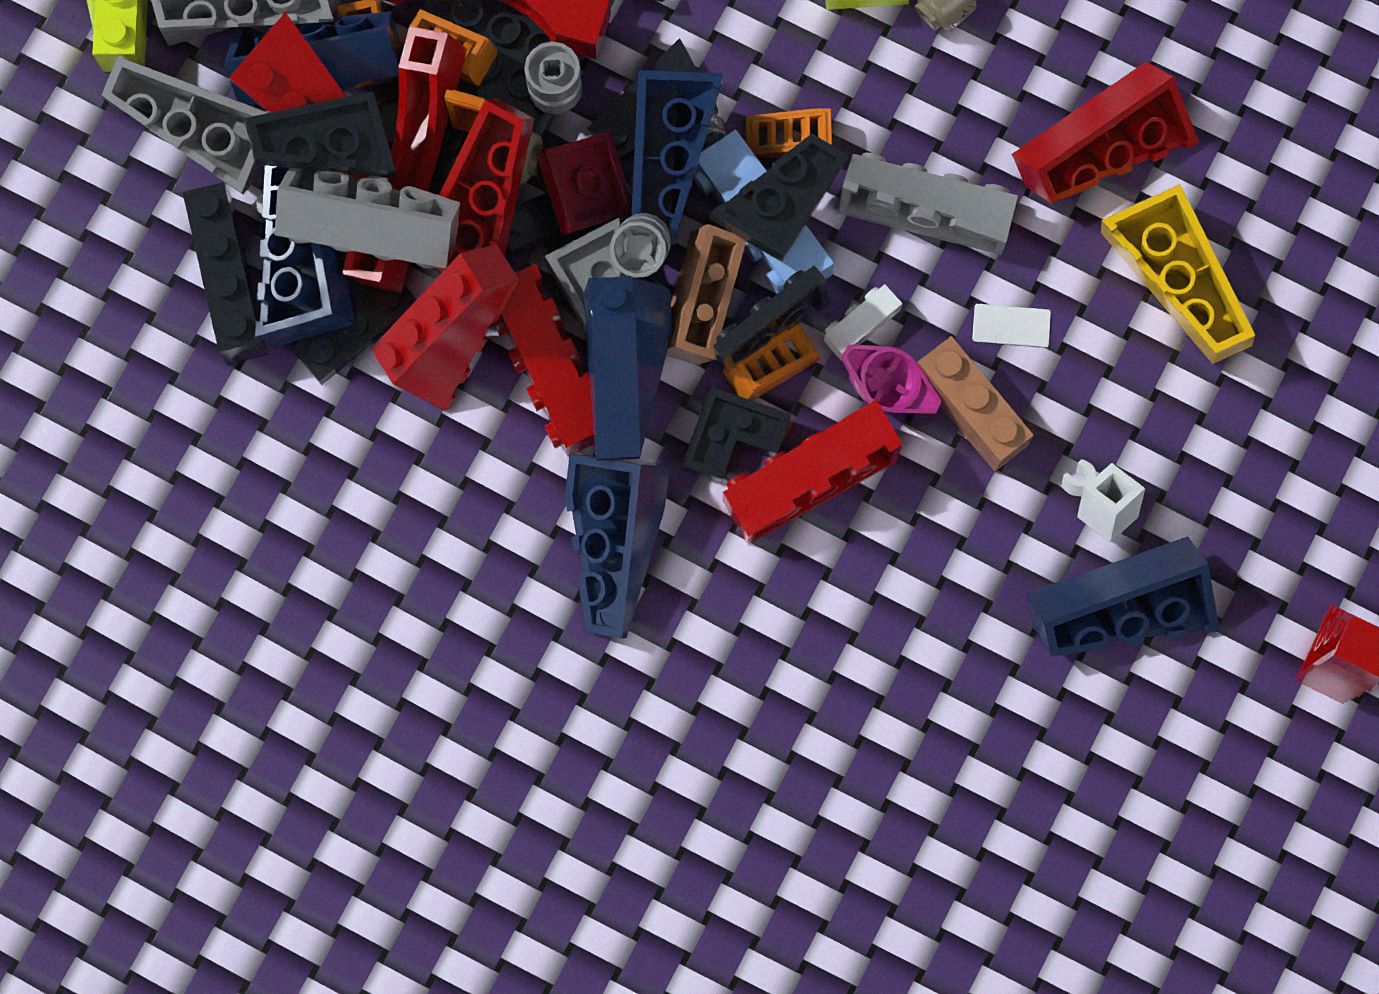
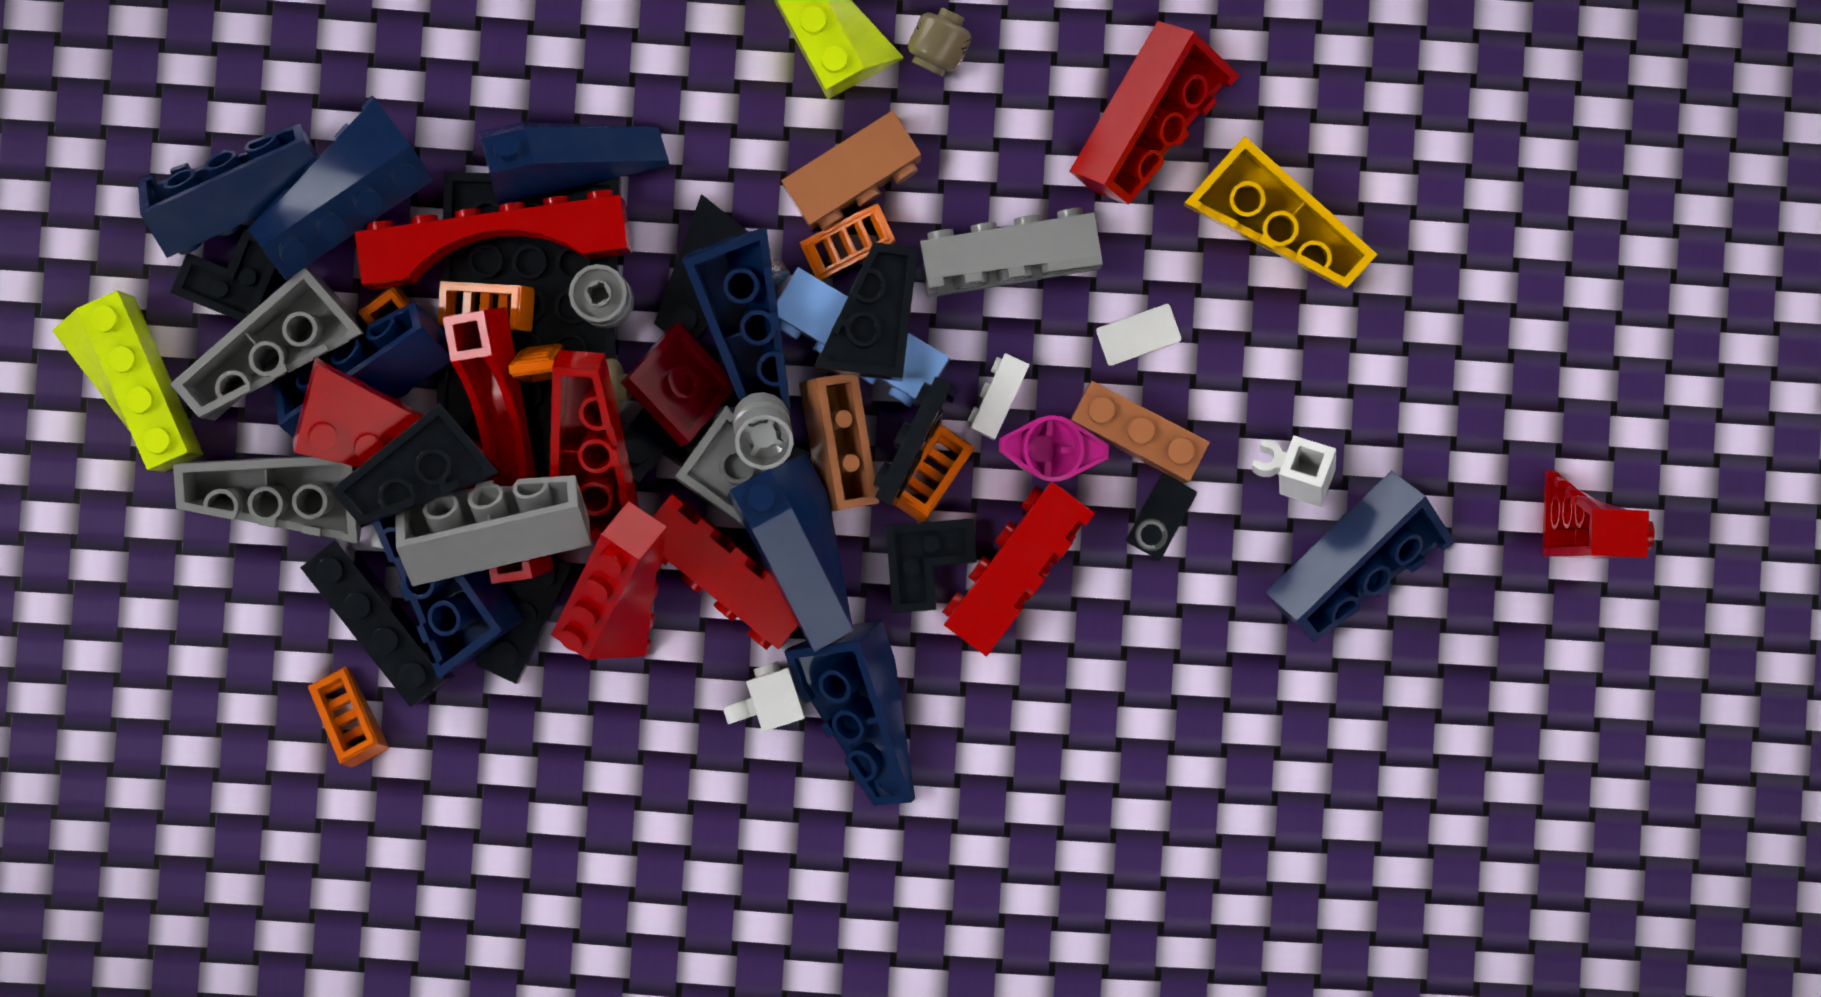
camera: 20 degrees left, 10 degrees up
none -> orange slope [308,666,389,768]
none -> white brick [723,661,807,732]
none -> nougat brick [781,110,921,231]
none -> black sticker [1126,474,1197,560]

